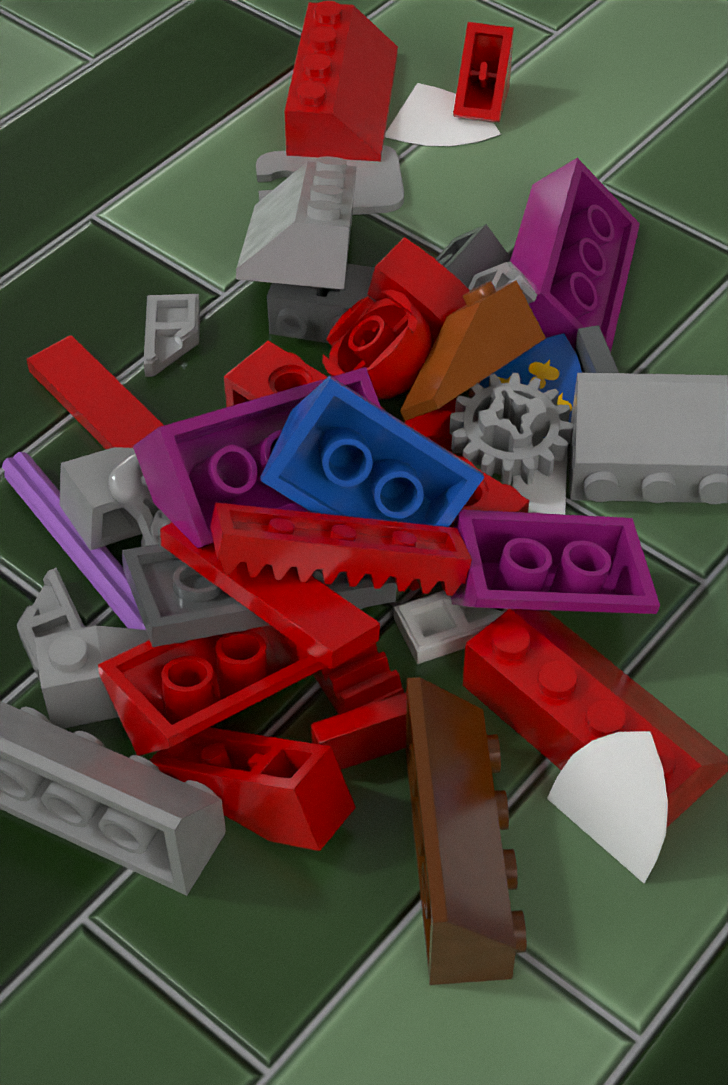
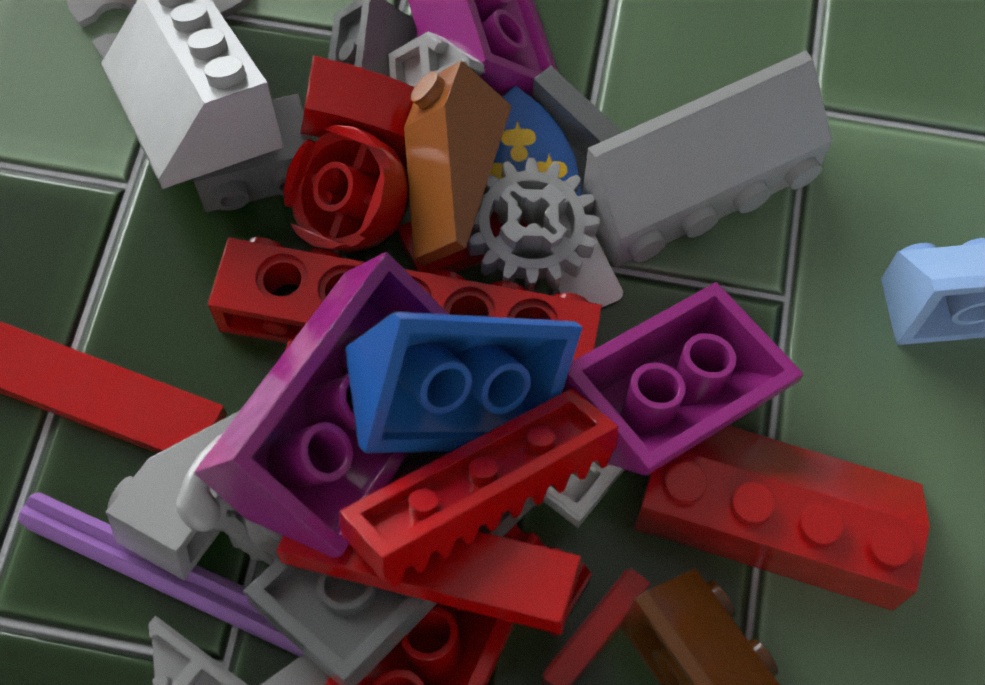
camera: 30 degrees left, 15 degrees up
light grey tile [144,294,200,377] -> none
white sticker [547,731,668,883] -> none

